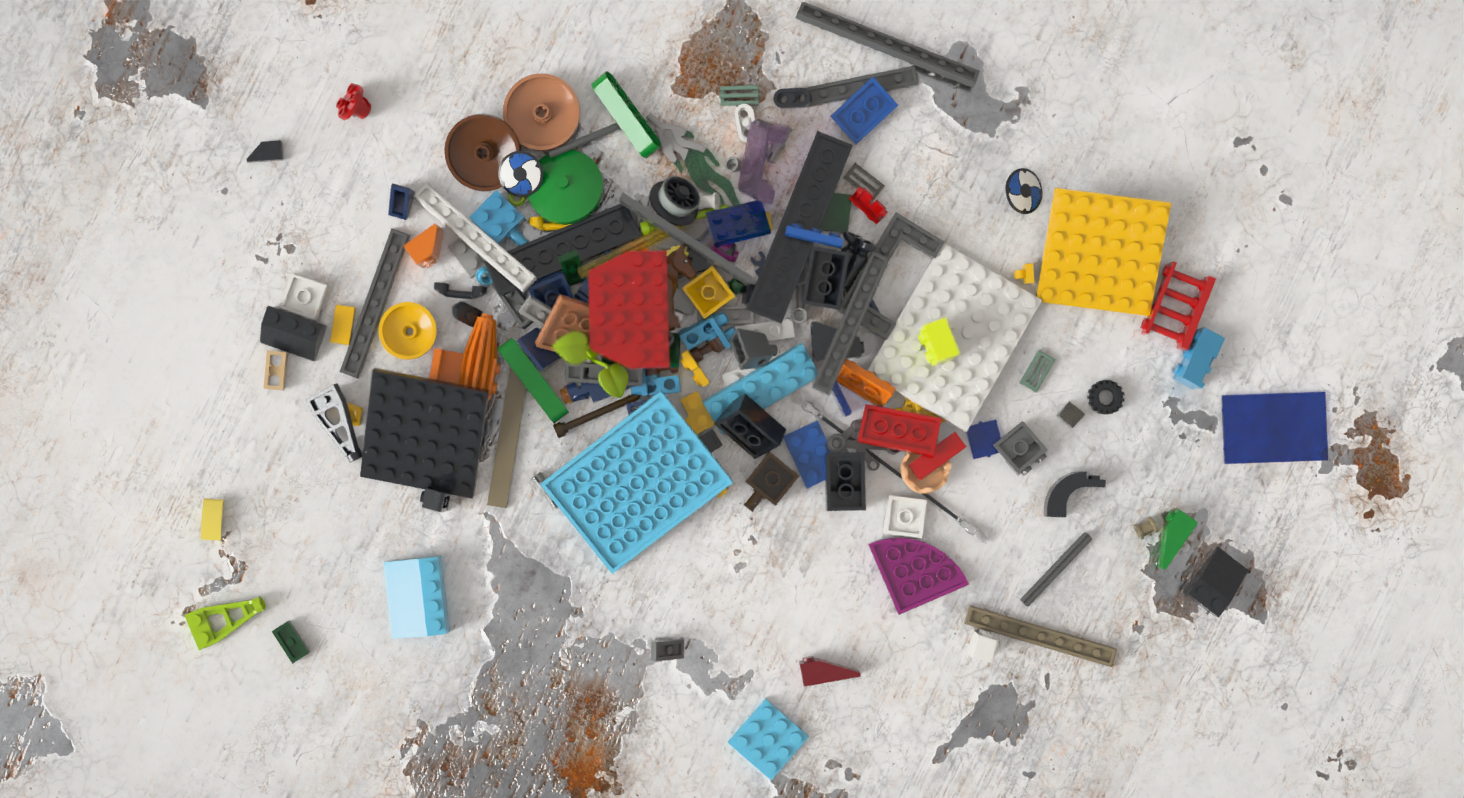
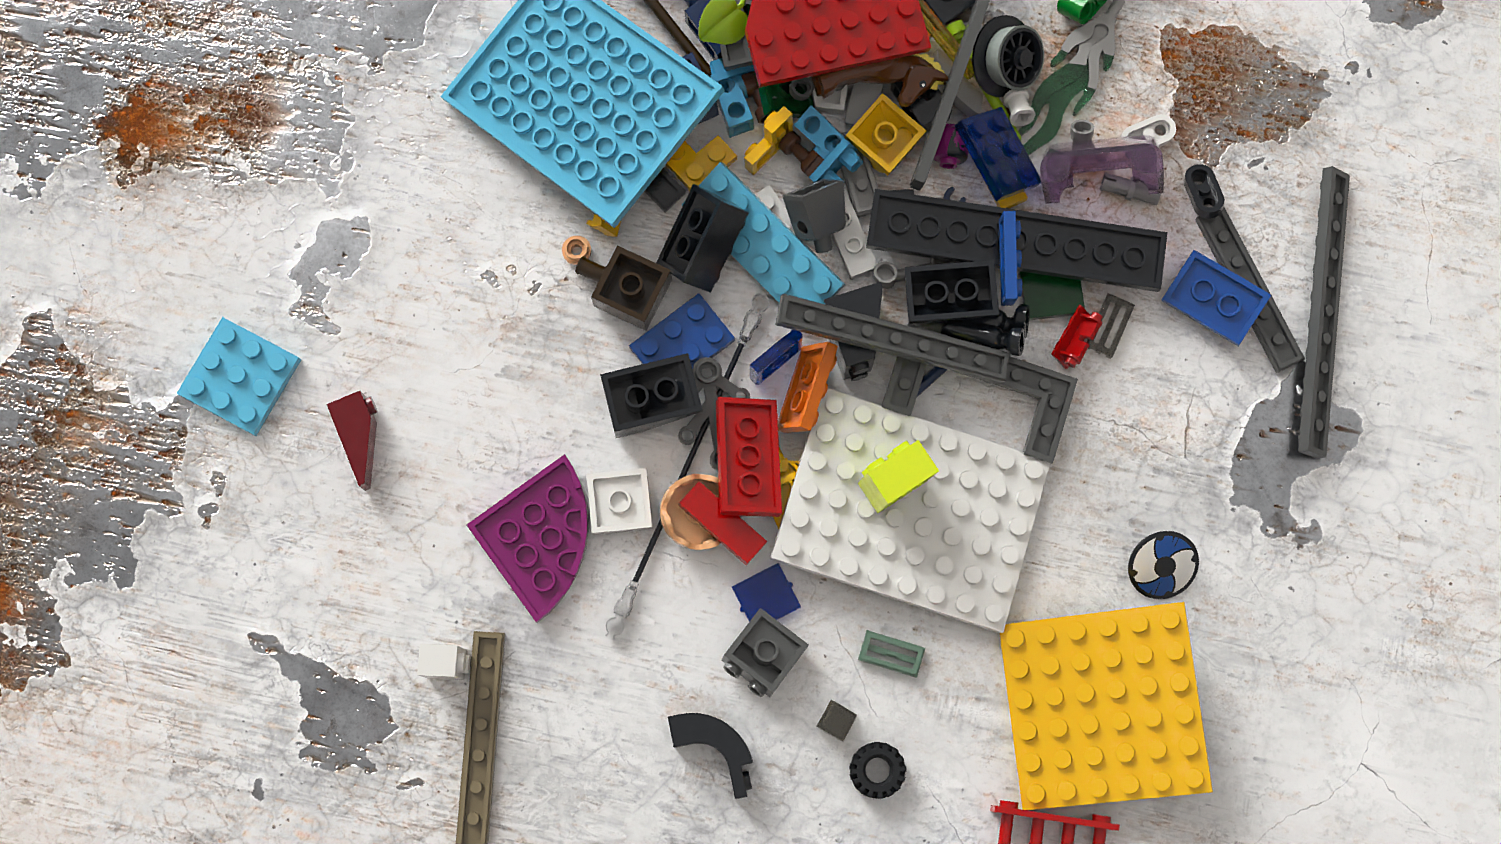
camera: 80 degrees right, 10 degrees down
dark grey slope [651,638,684,661] -> none
sand green tile [720,85,759,106] -> none
dark green plate [727,277,745,294] -> none
yellow tile [1014,263,1034,285] -> none
dark grey axle [1021,532,1092,606] -> none
none -> light nougat plate [562,236,591,265]

